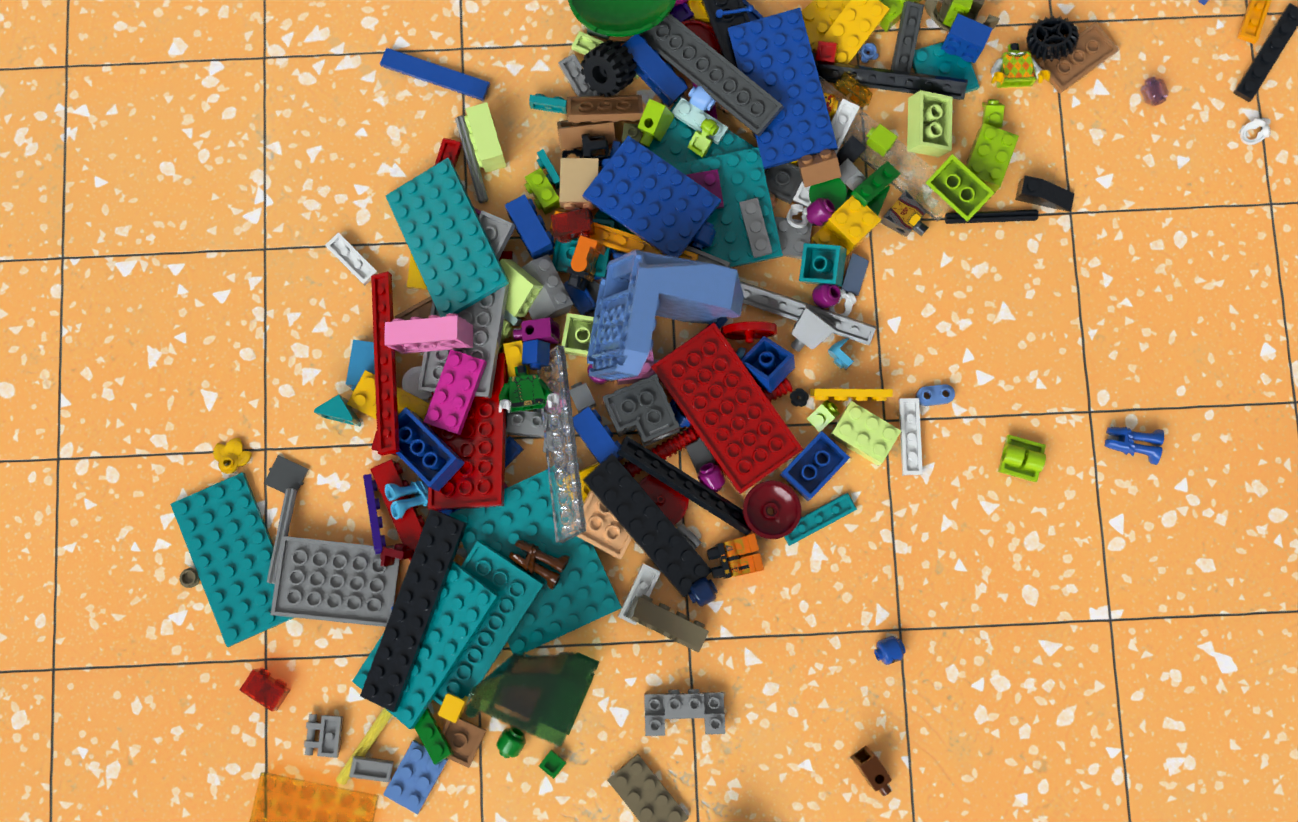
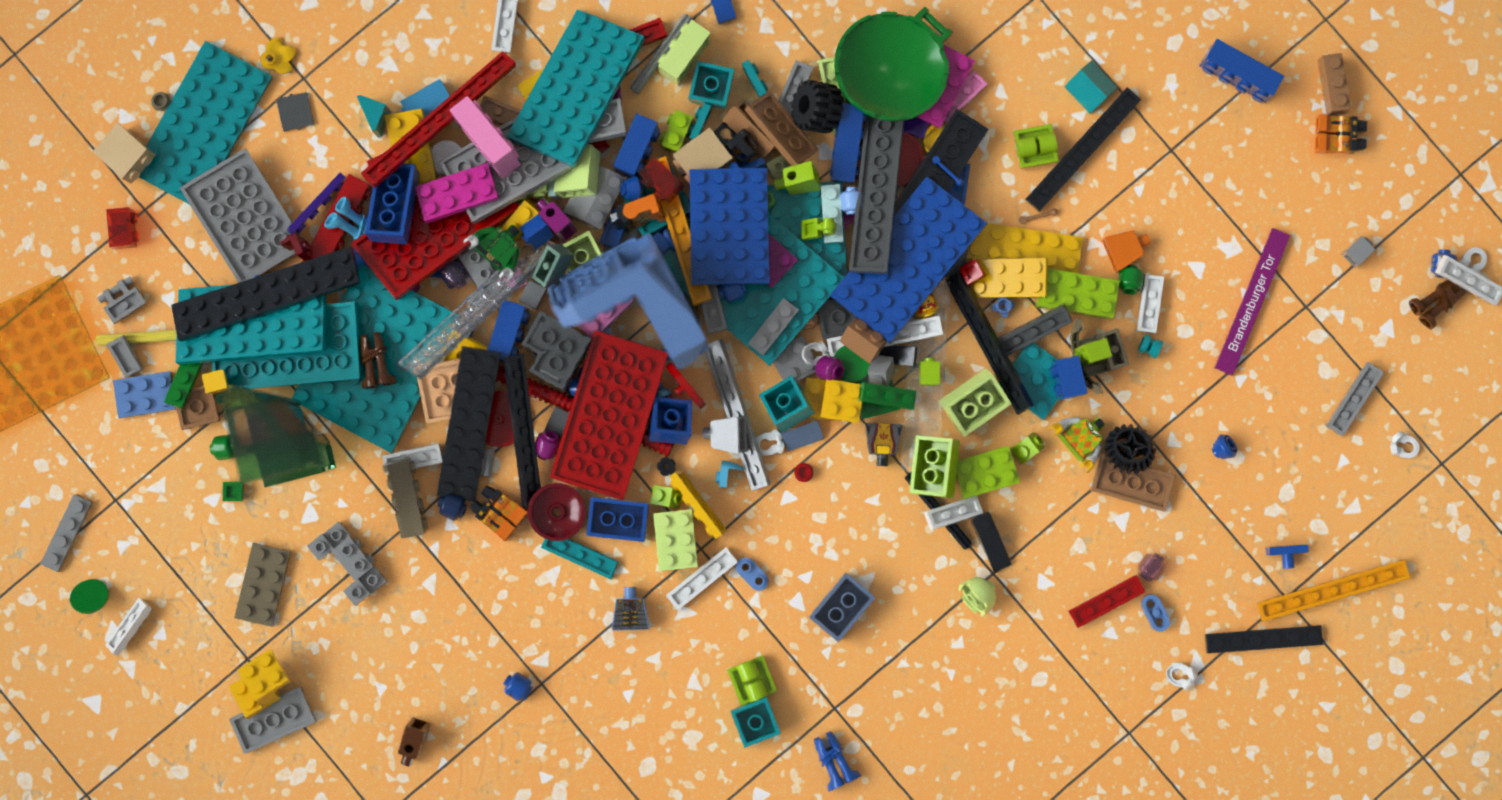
camera: 50 degrees right, 5 degrees up
light grey axle [267,488,297,584] -> none
magenta head [812,283,841,308] -> none
clear yellow hinge [834,71,873,108] -> none
none -> tan brick [93,123,156,184]
none -> clear purple head [440,261,469,290]
none -> sand green brick [531,244,574,288]
none -> torso [612,587,650,630]
none -> blue cone [620,176,643,201]
none -> teal brick [688,61,734,110]
none -> teal brick [730,696,781,748]
none -> red plate [794,463,813,482]
none -> sand blue brick [808,572,876,642]
none -> white plate [924,495,983,531]
none -> yellowish green cylinder [959,577,996,616]
none -> red plate [1068,575,1146,628]
none -> medium blue plate [1141,595,1170,632]

